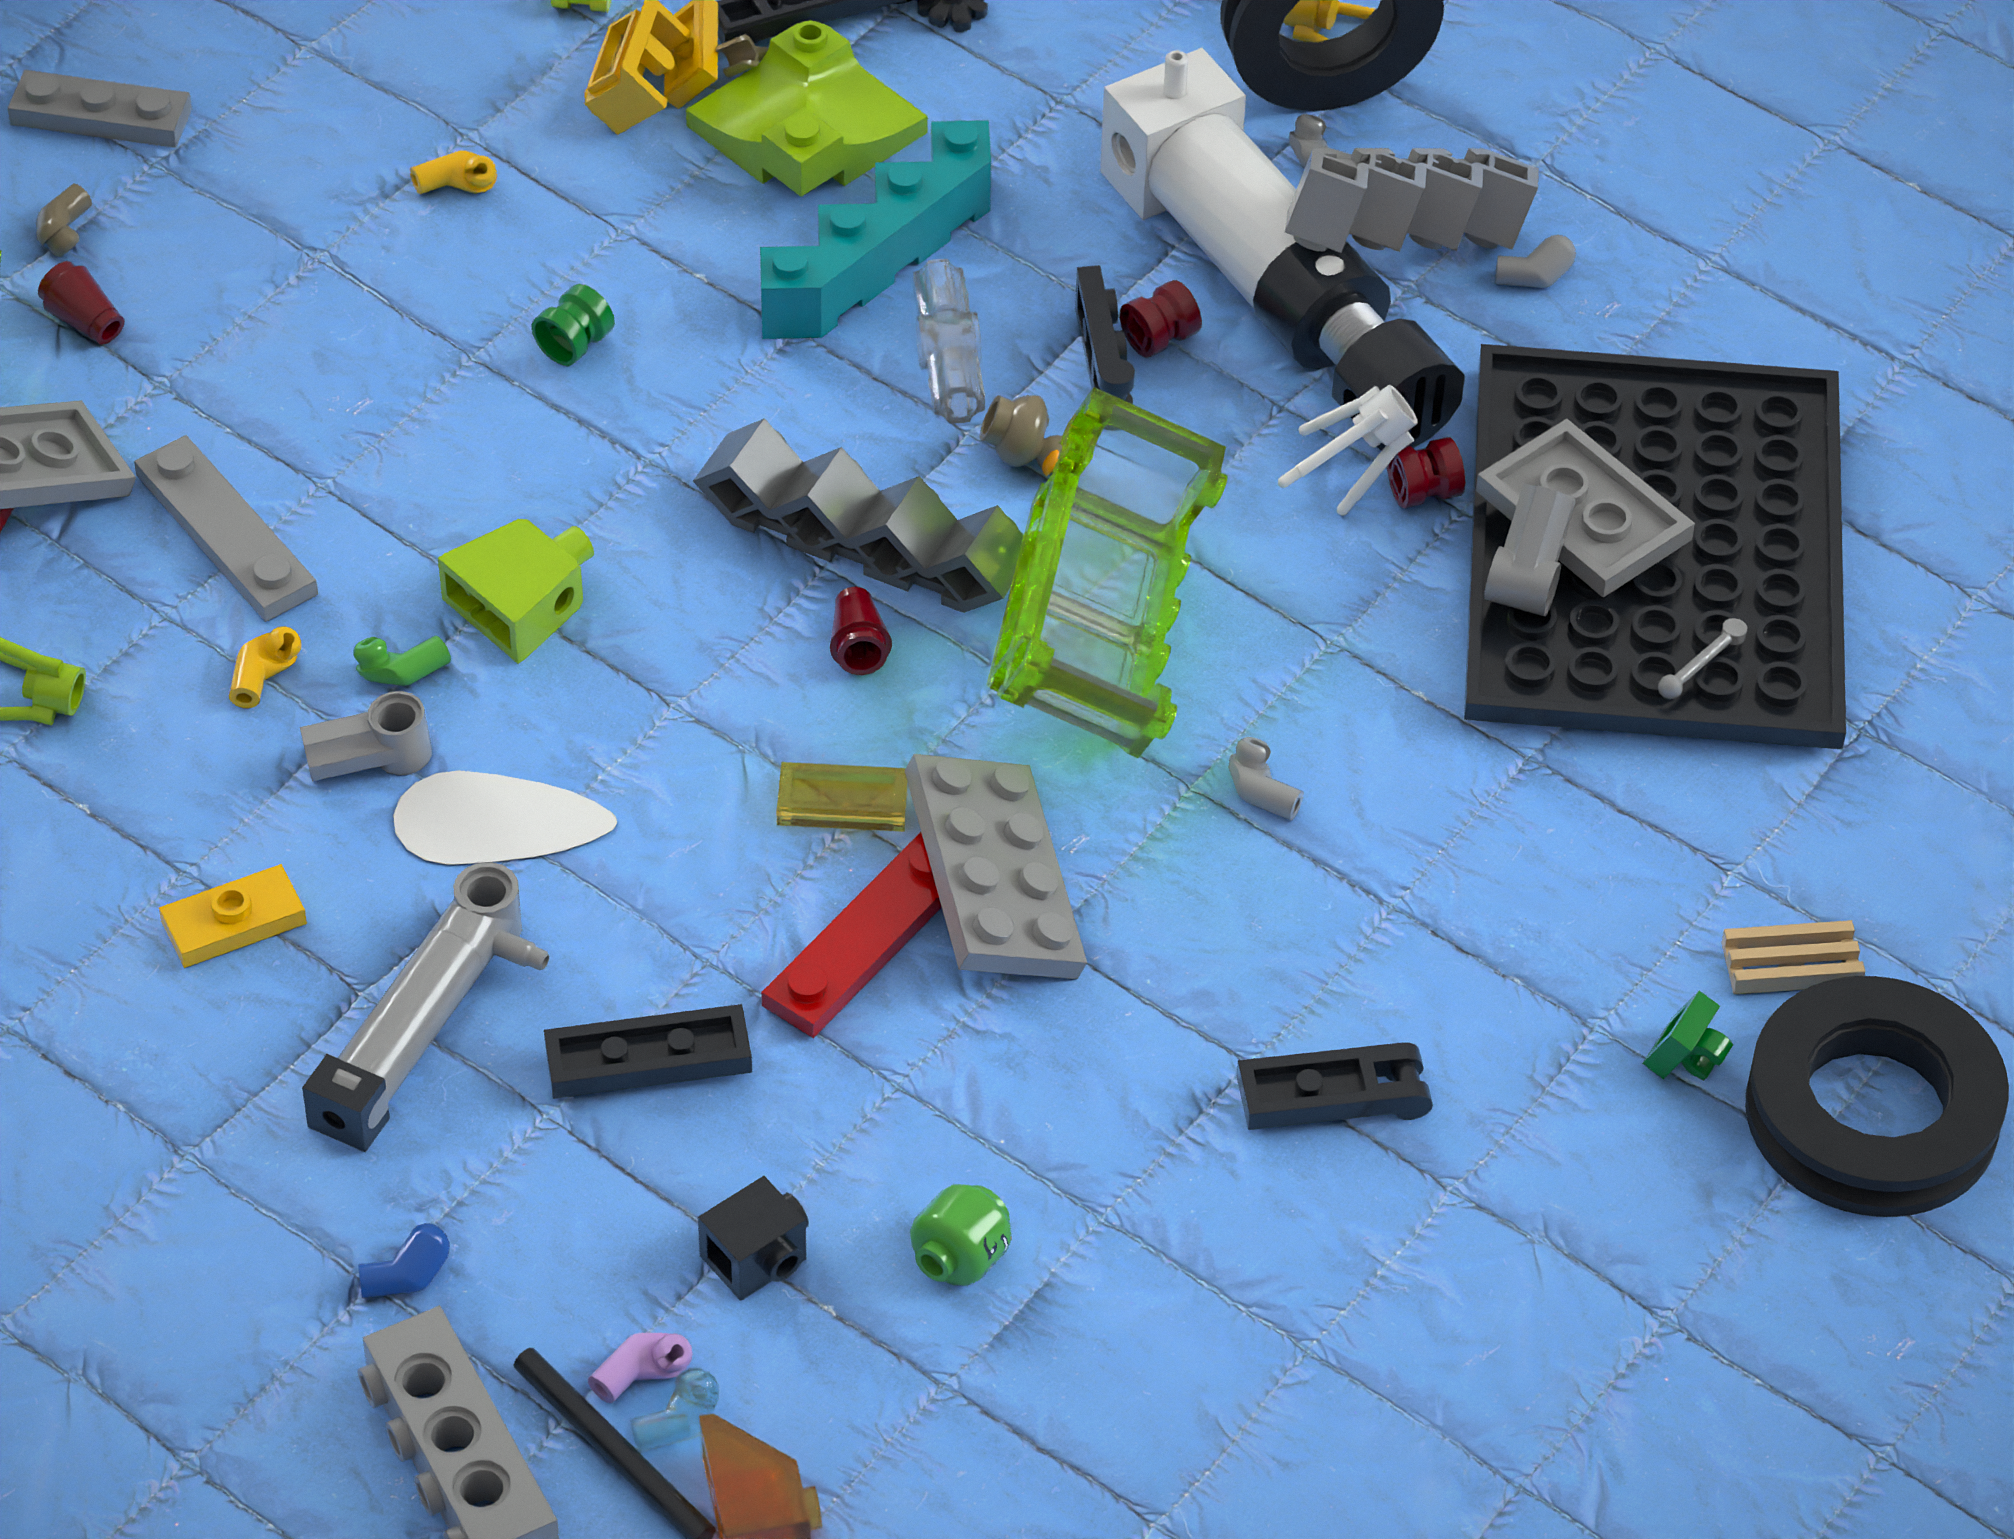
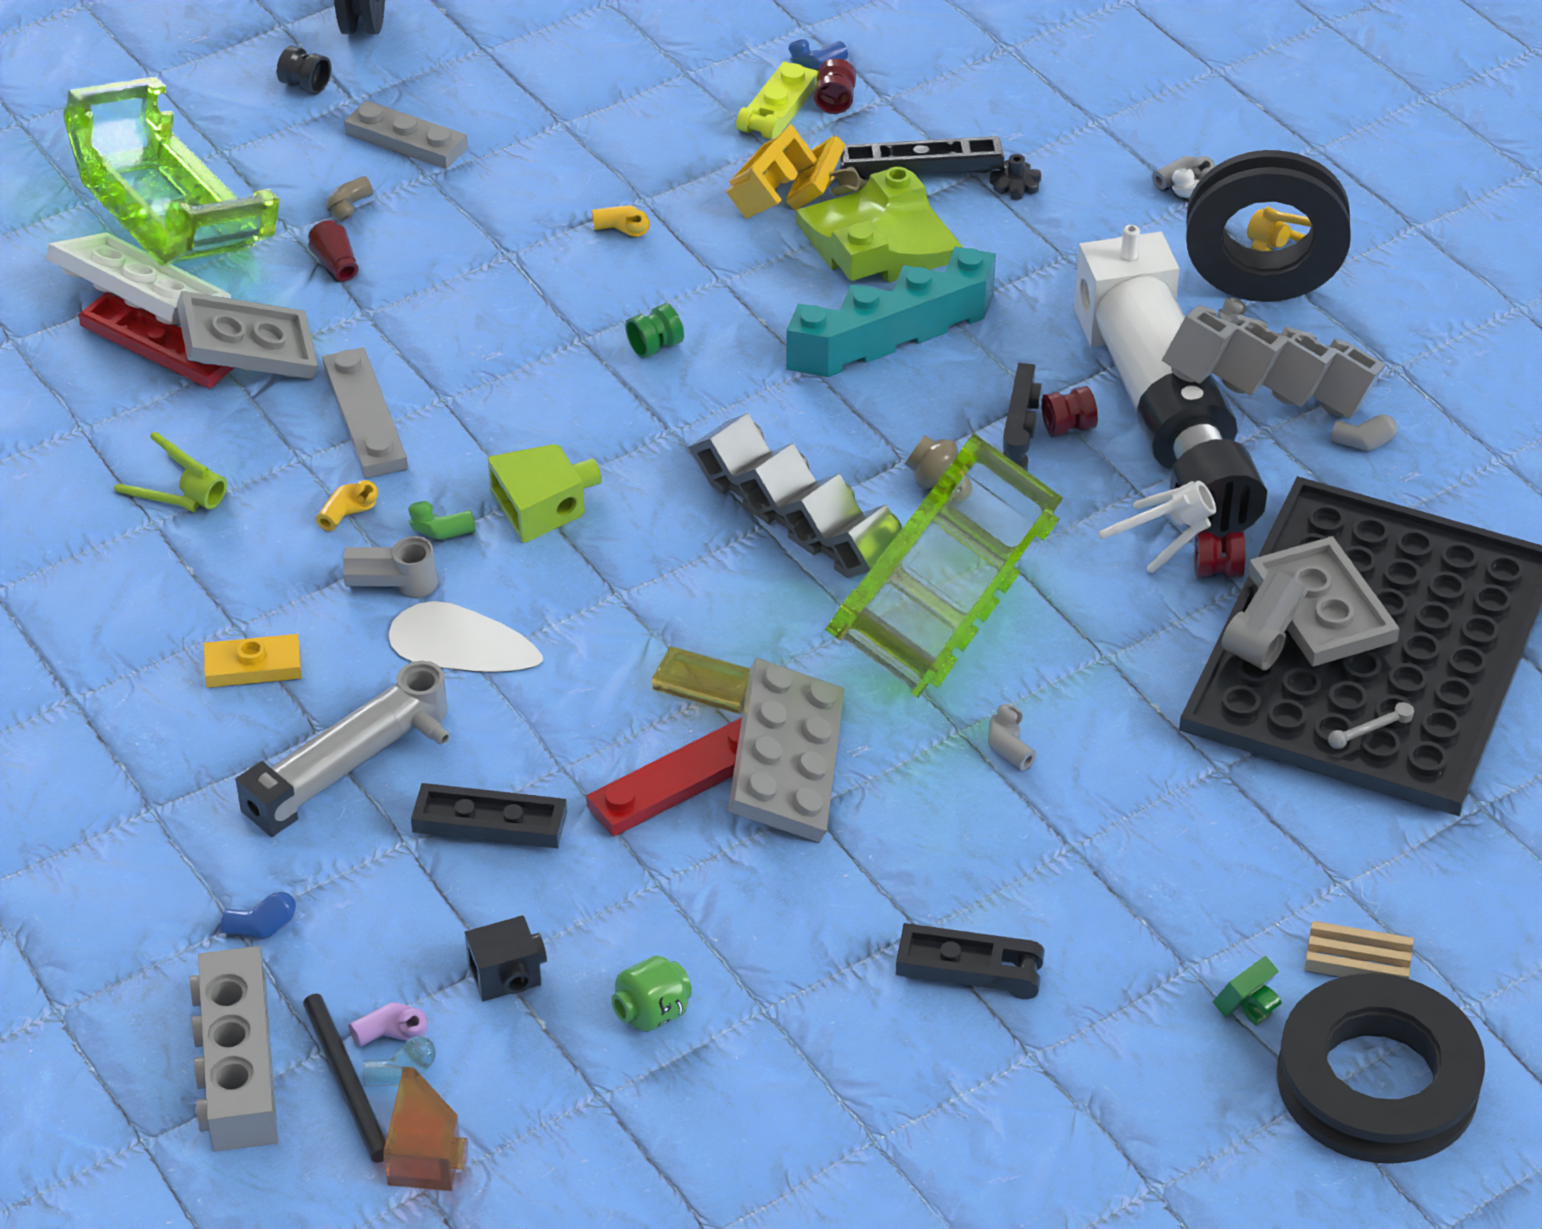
camera: 20 degrees right, 5 degrees down
dark red cone [830,587,892,675] -> none
clear piece [913,259,985,424] -> none

